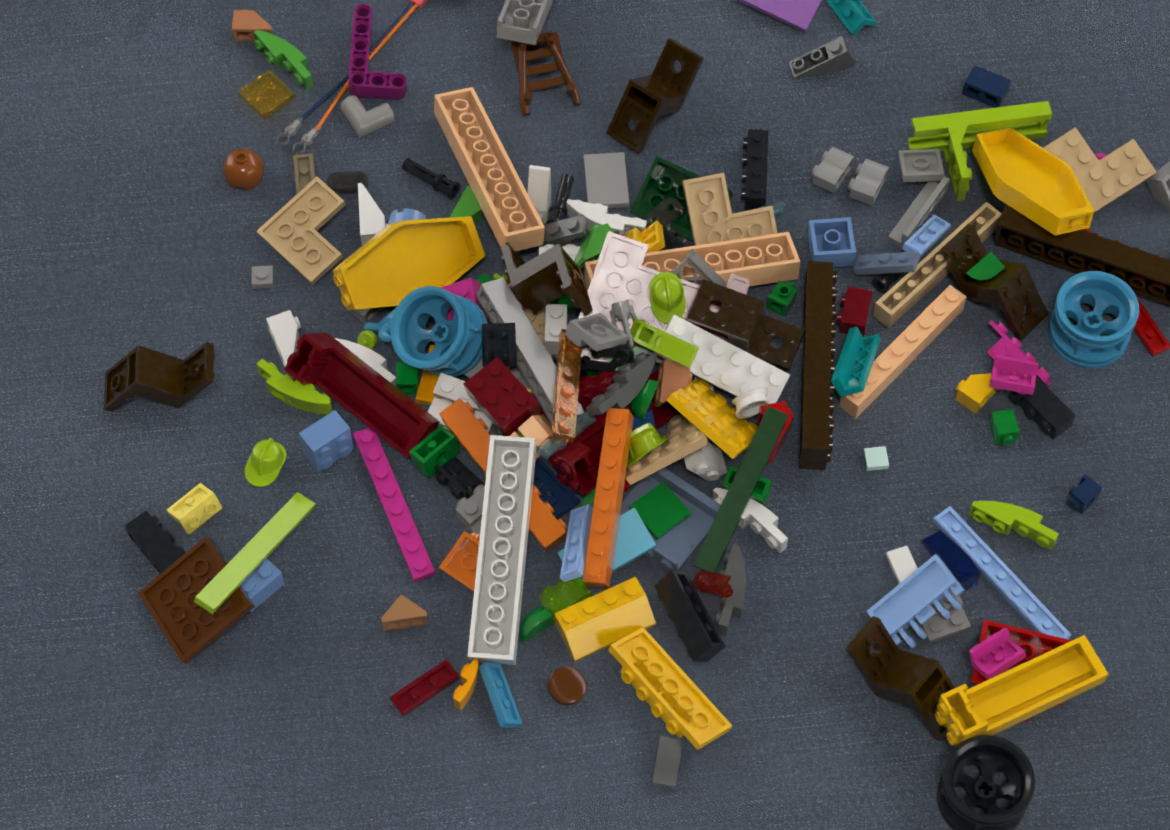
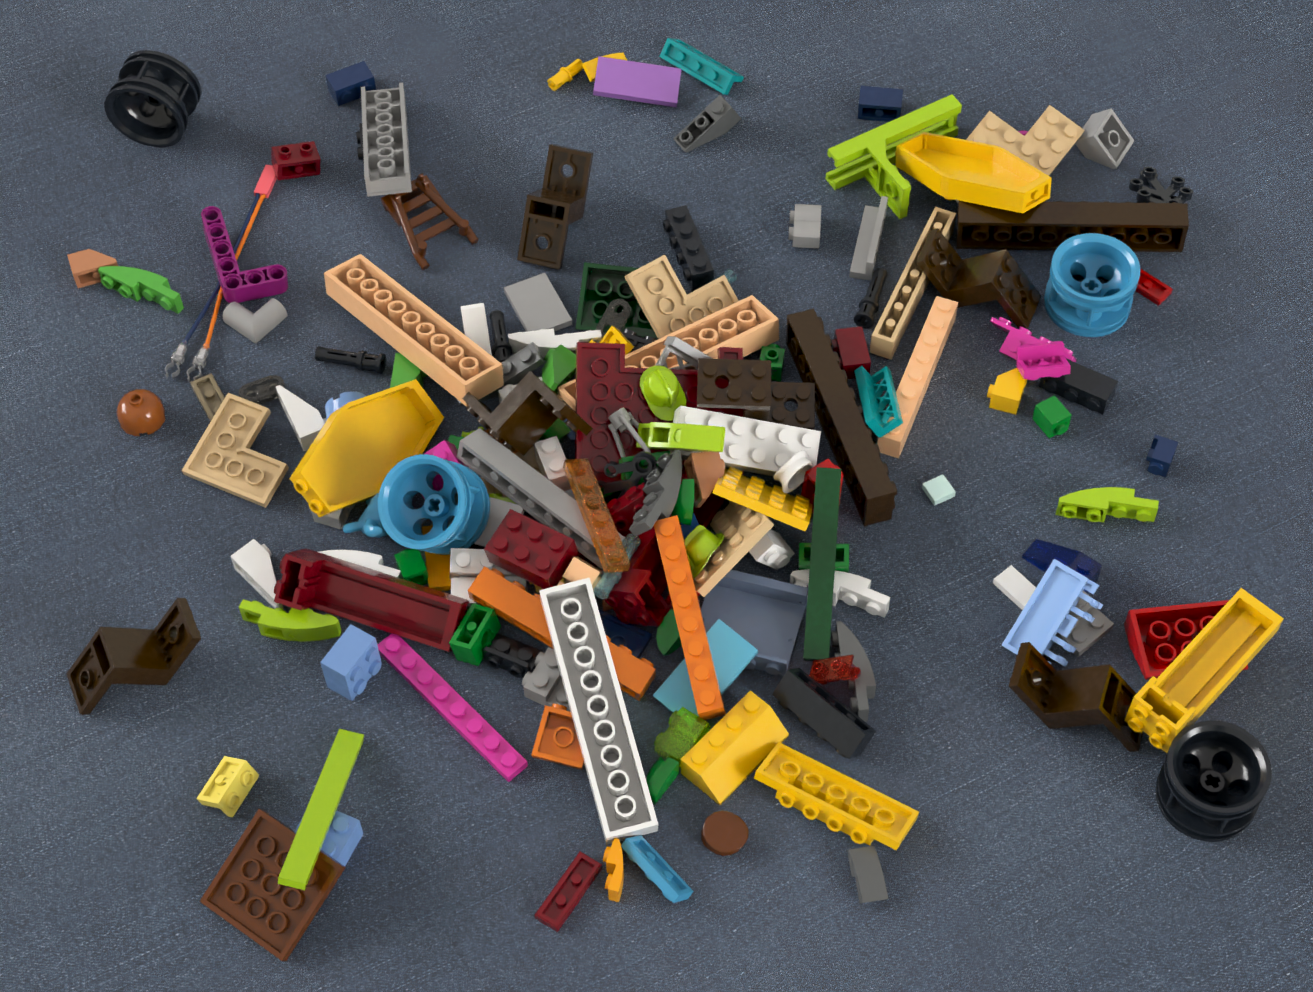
camera: 20 degrees left, 5 degrees down
black brick [125,511,186,574] -> none
clear yellow plate [238,69,295,120] -> none
lime piece [244,438,287,487] -> none
light grey plate [252,265,274,289] -> none
lime piece [357,330,378,349] -> none
medium nougat slope [381,594,428,631] -> none
black bracket [481,323,516,367] -> none
light blue tile [560,504,593,582] -> none
light grey plate [565,314,629,351] -> none
green tile [629,481,691,540] -> none
medium blue brick [807,217,856,267] -> none
light grey brick [811,147,854,193] -> none
sand blue plate [853,252,920,275] -> none
light grey plate [898,149,945,183] -> none
light blue tile [902,215,951,259] -> none
light blue tile [933,506,1071,639] -> none
green brick [966,252,1005,280] -> none
dark pink bracket [969,628,1026,680] -> none

